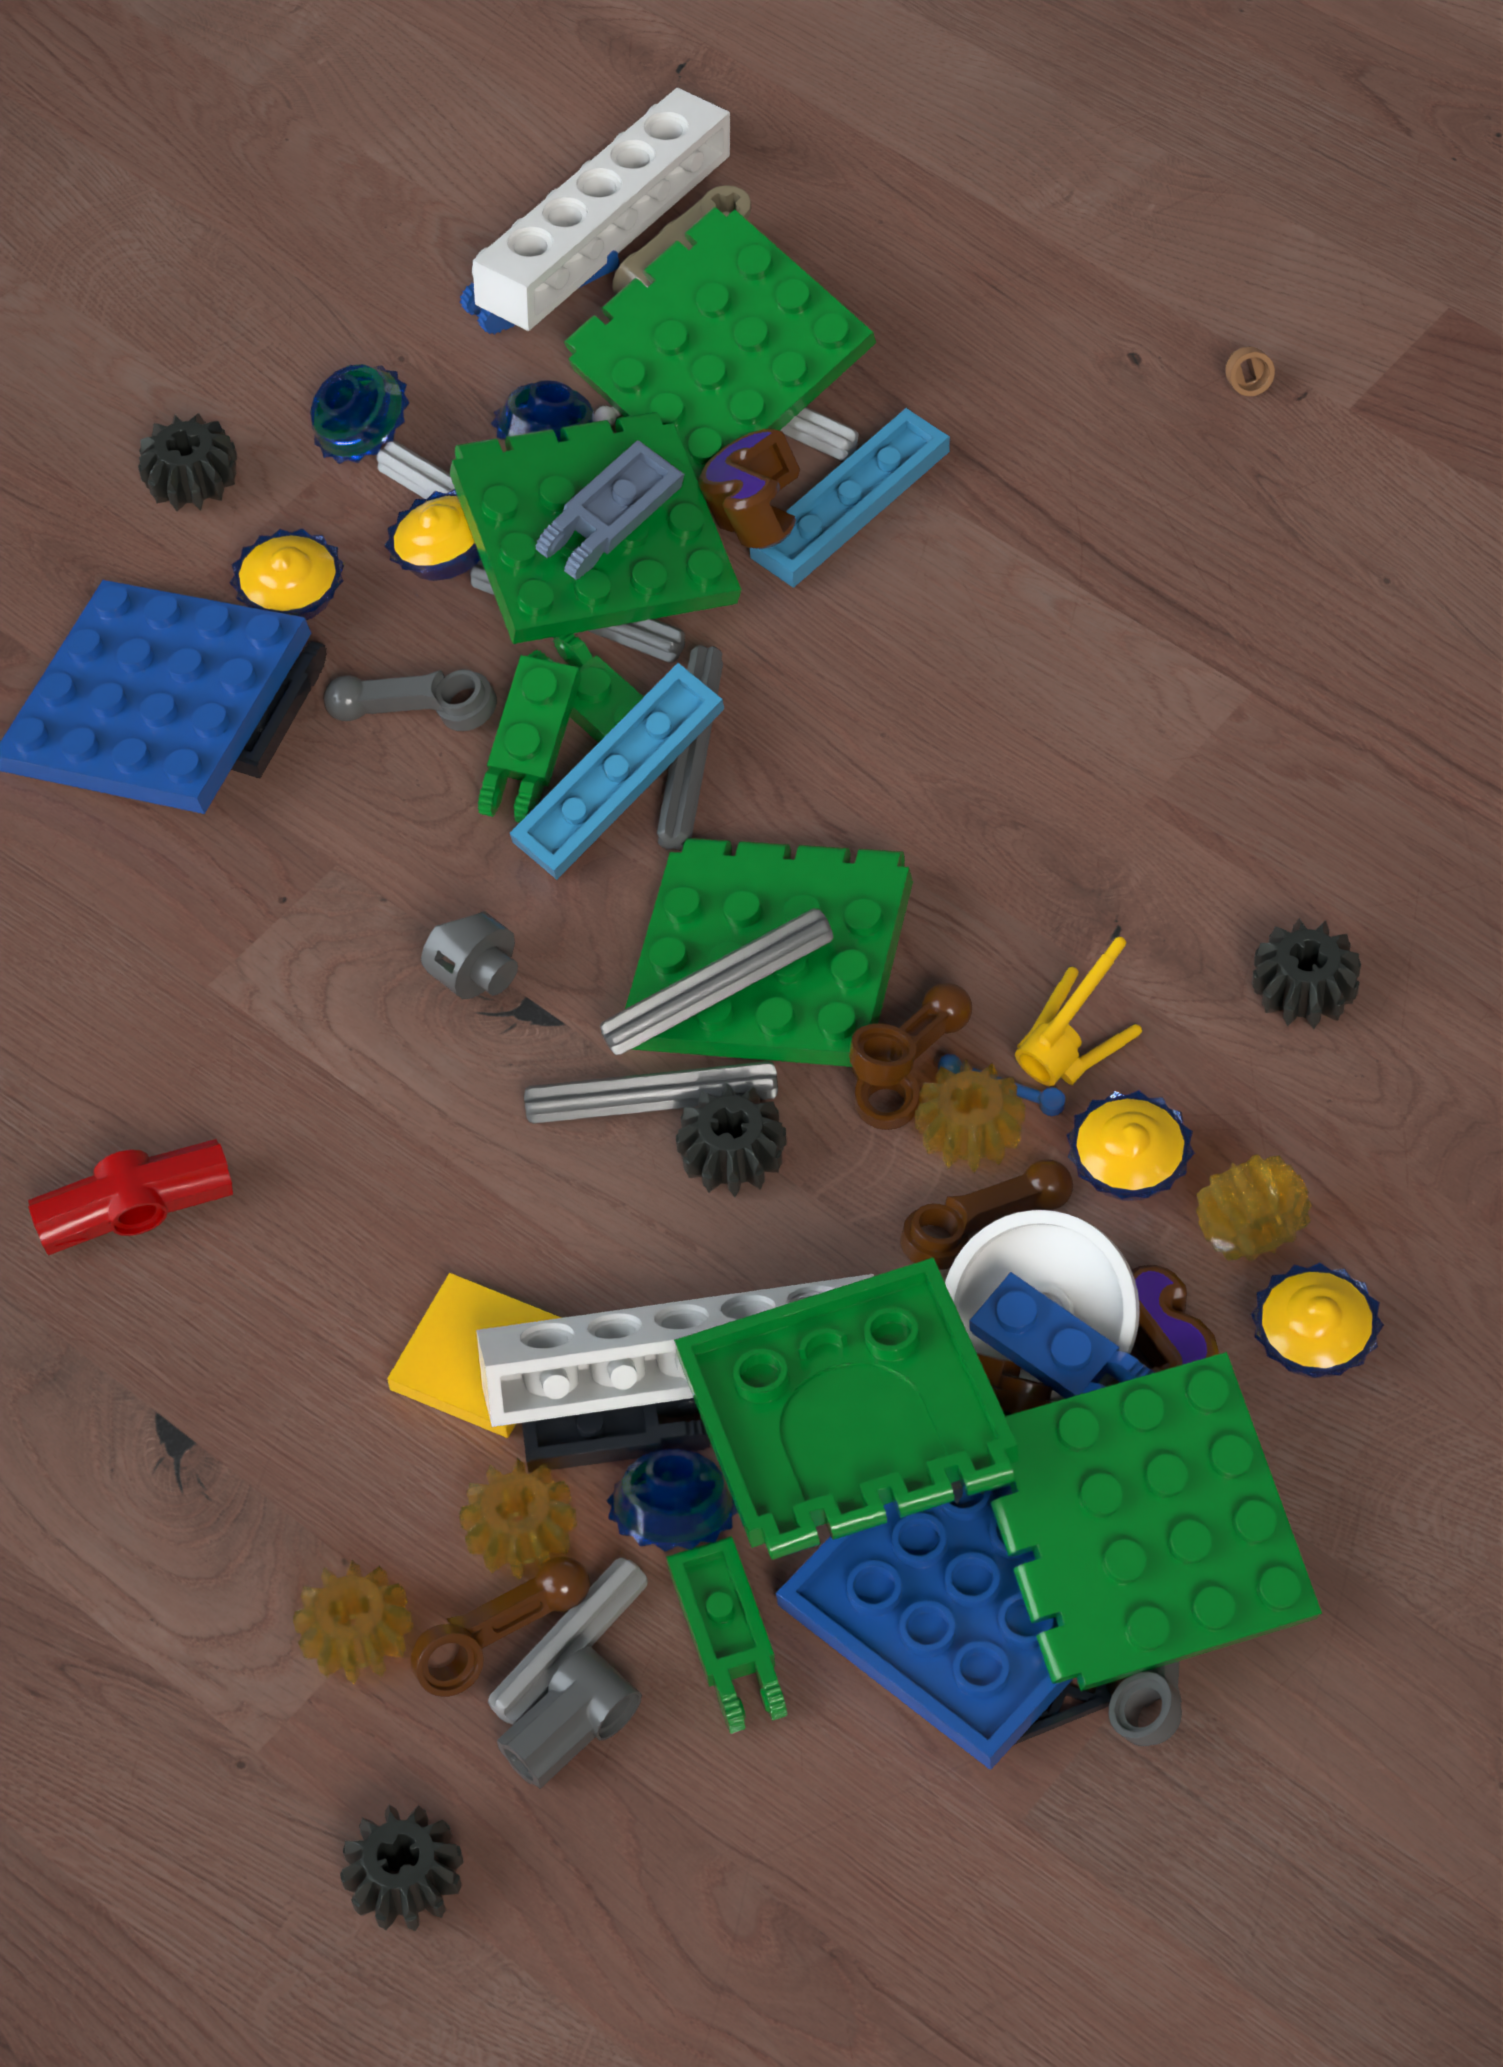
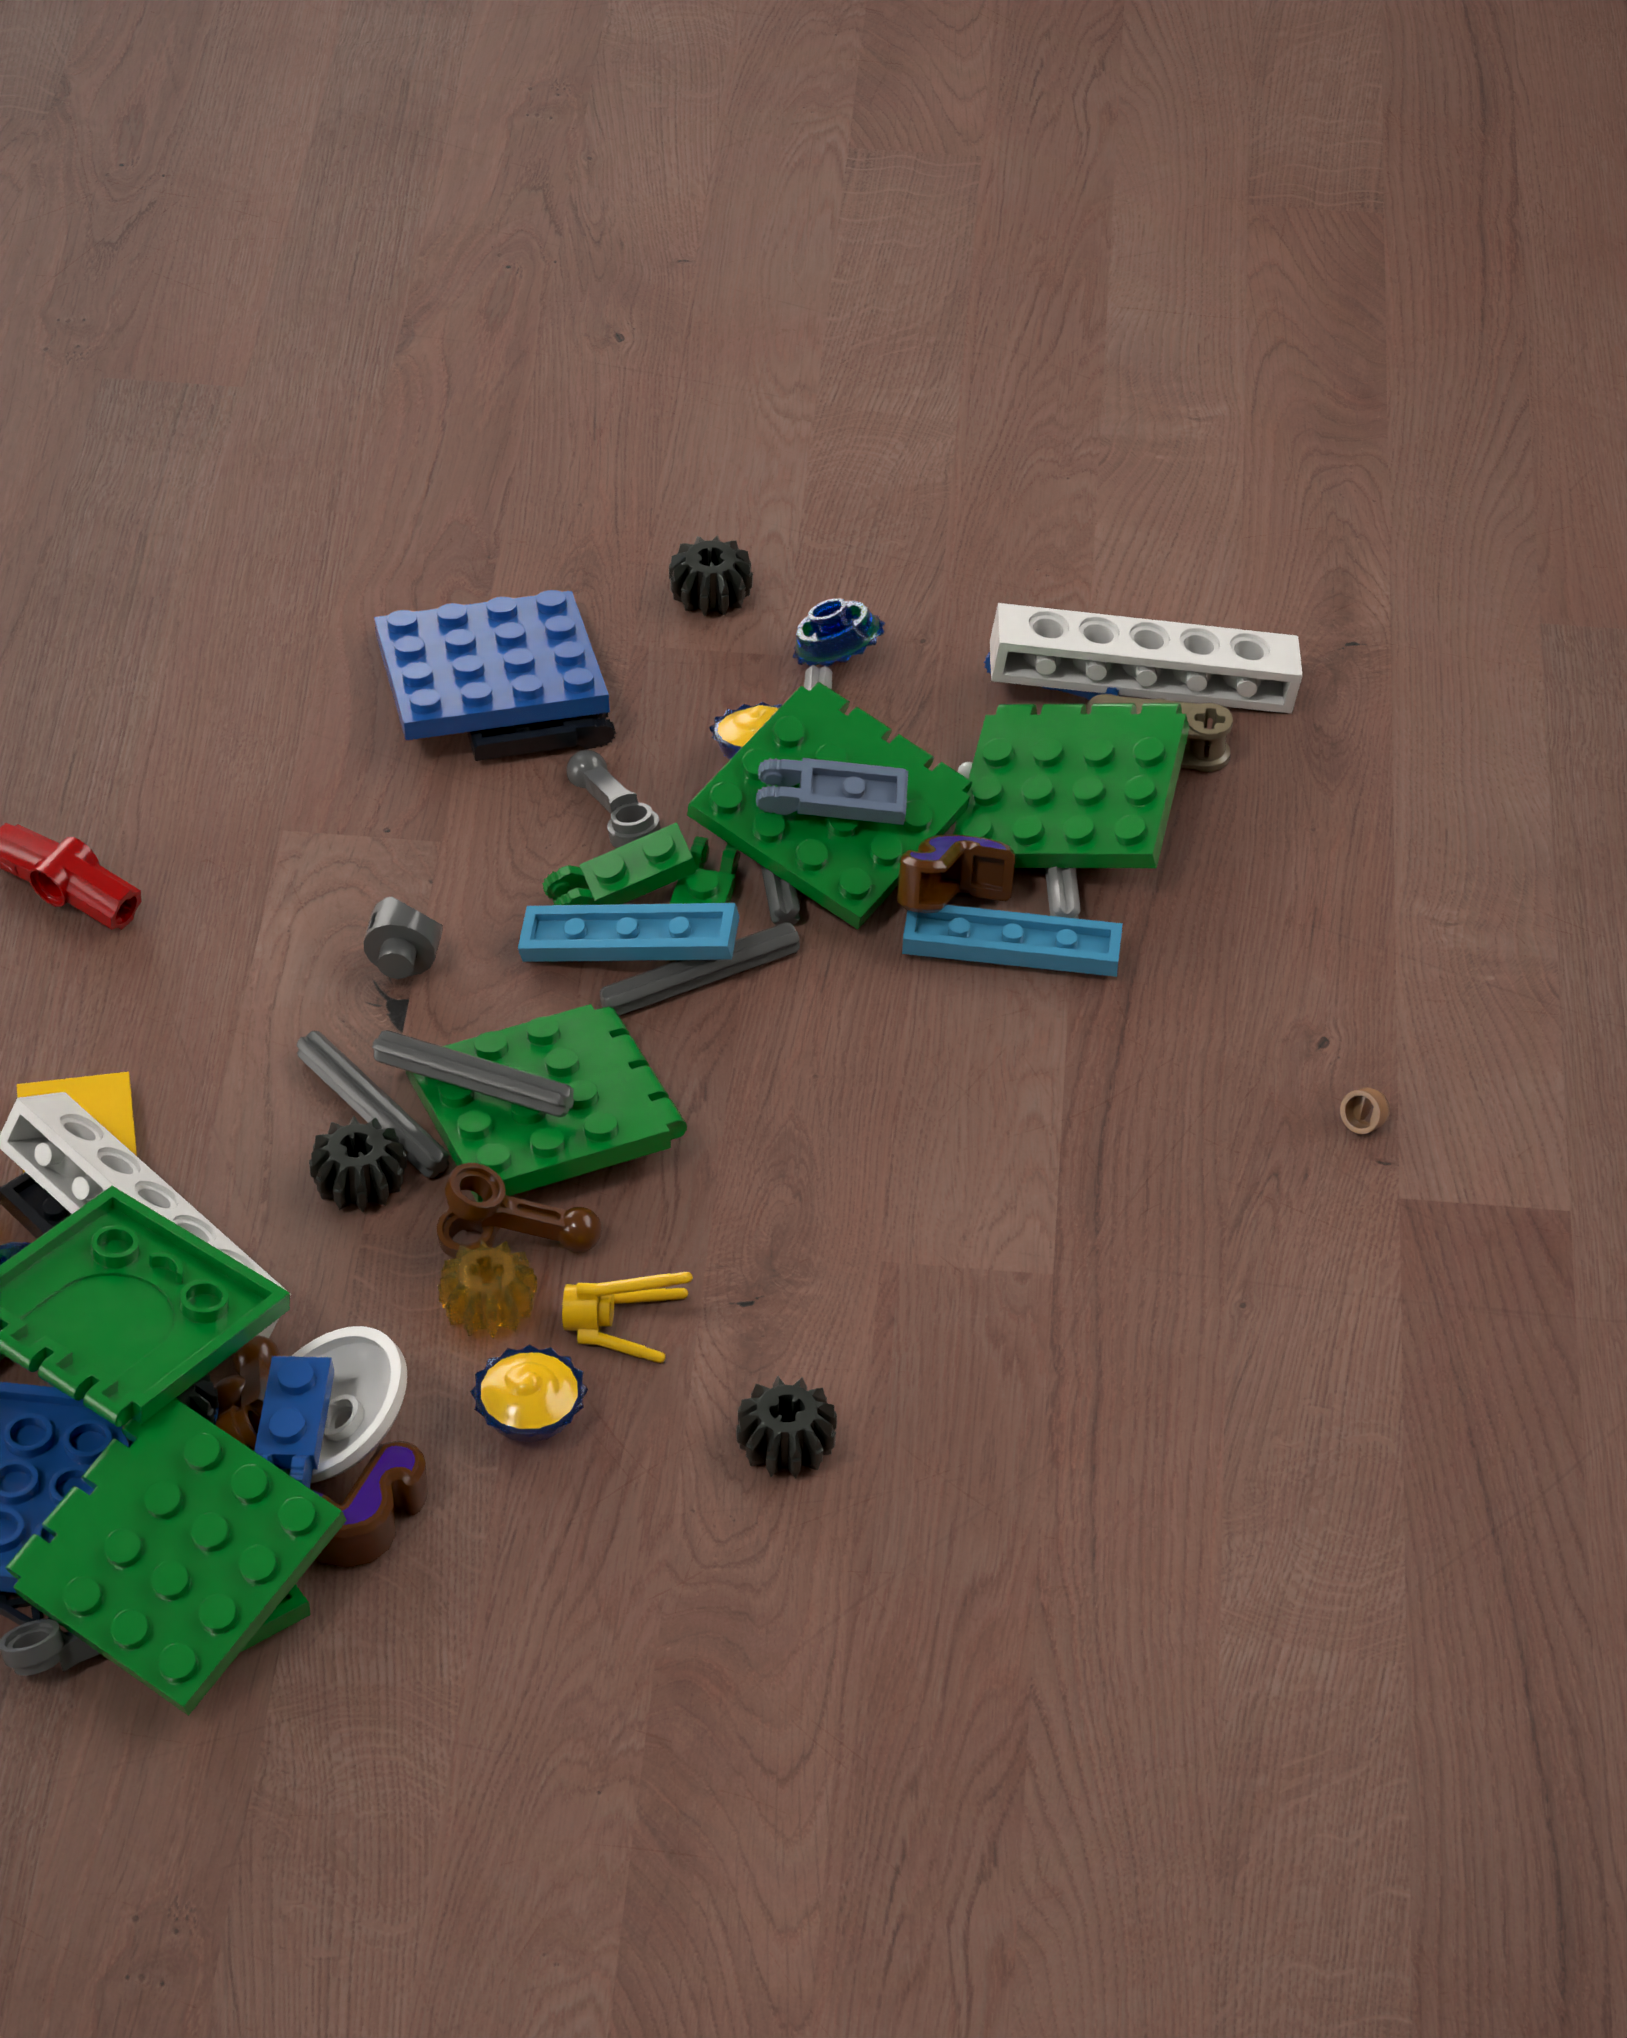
camera: 50 degrees right, 10 degrees down
yellow piece [229,528,345,620] -> none
clear blue piece [491,380,596,442] -> none
reddish brown piece [900,1159,1073,1270] -> none
blue hinge [937,1053,1065,1116] -> none
clear yellow gear [1195,1154,1312,1261] -> none
yellow piece [1250,1262,1384,1378] -> none

